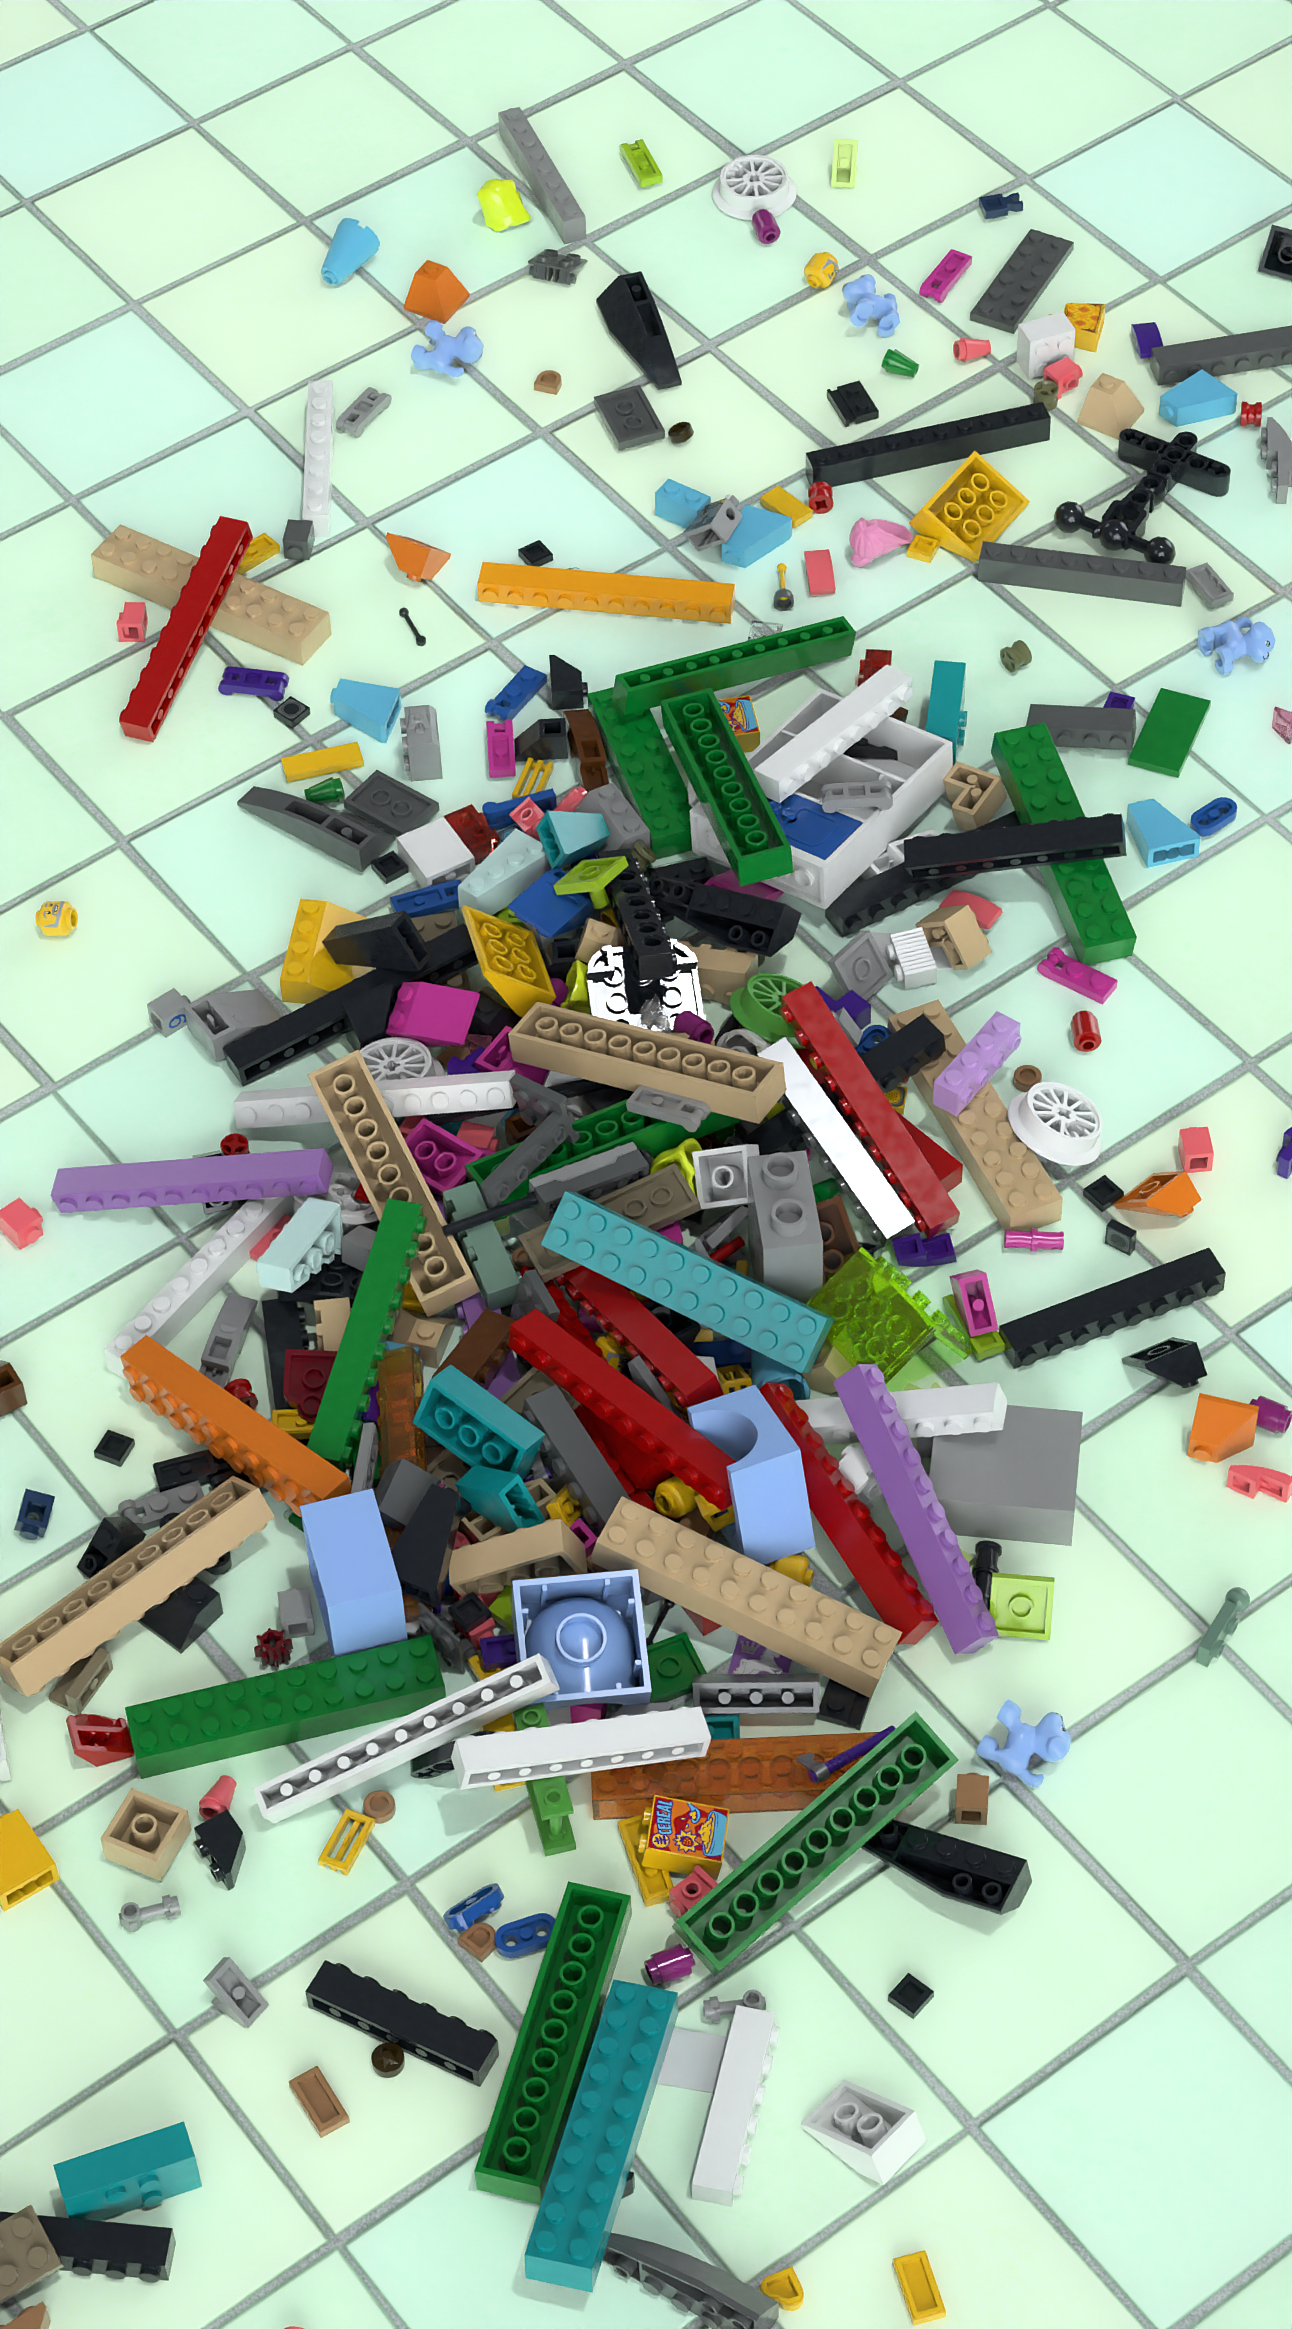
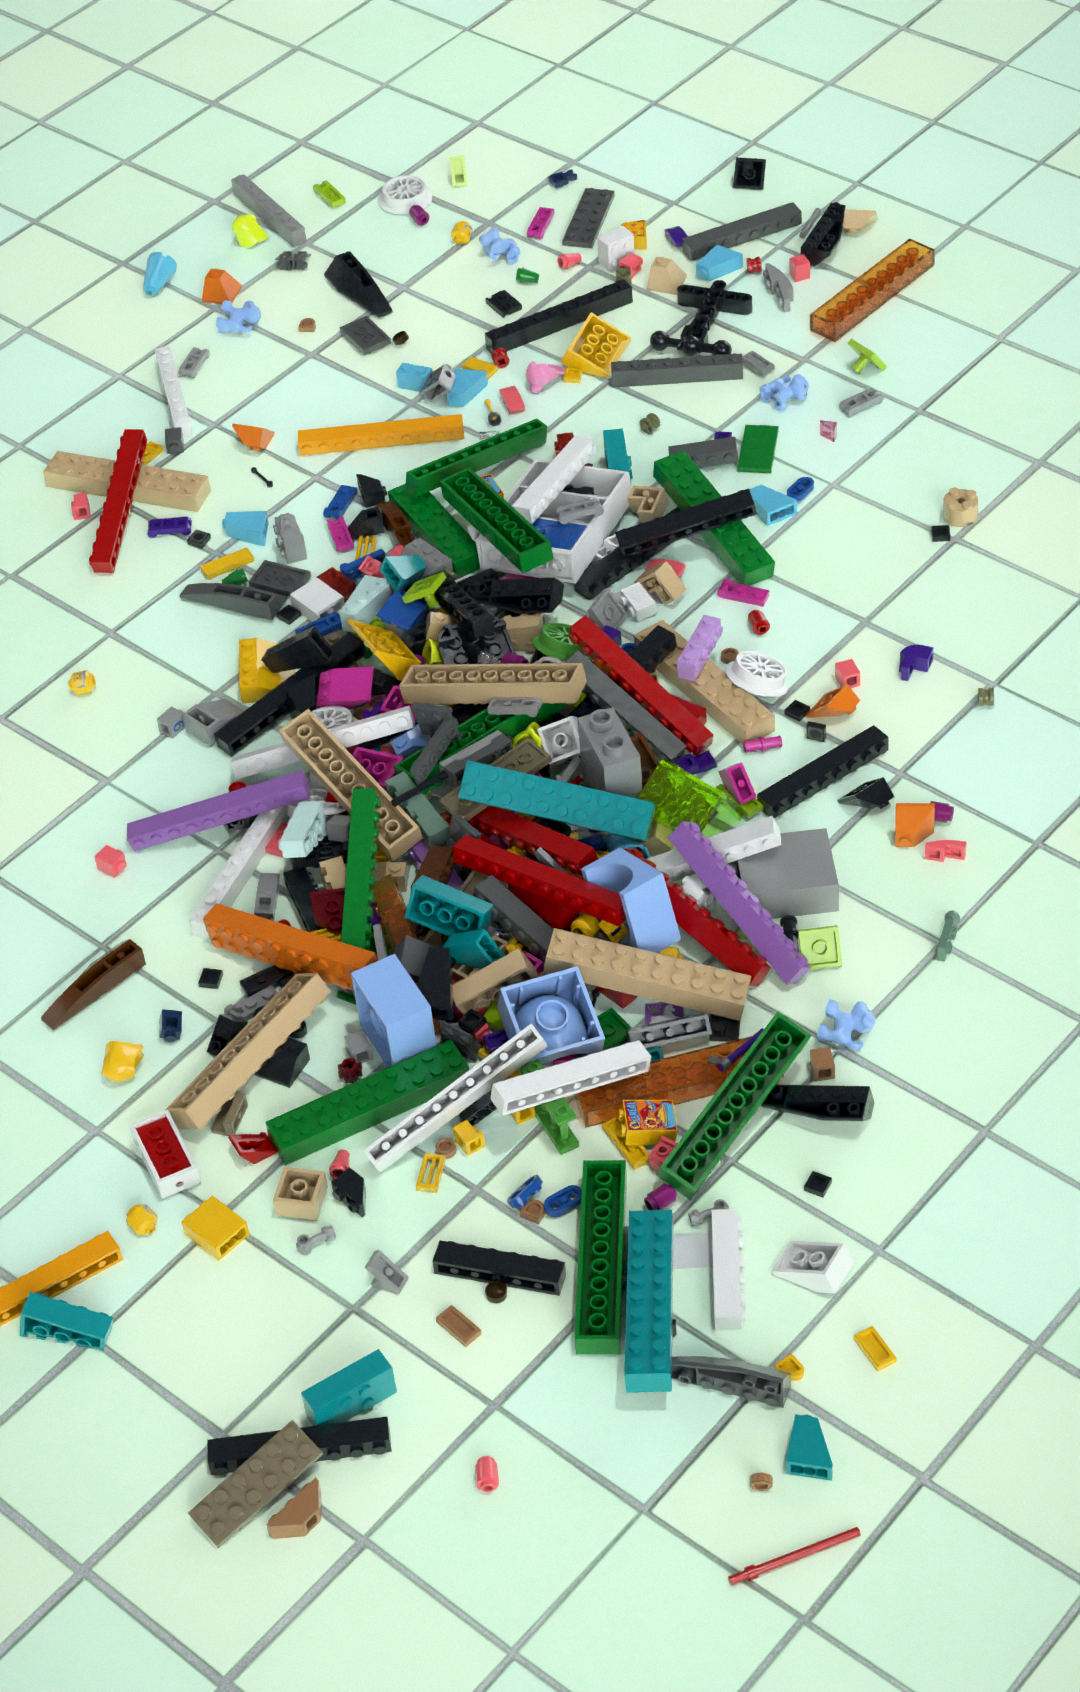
camera: 10 degrees left, 5 degrees down
black tile [518,540,553,567] -> none
none -> medium blue slope [390,724,431,759]
none -> yellow brick [453,1120,485,1156]

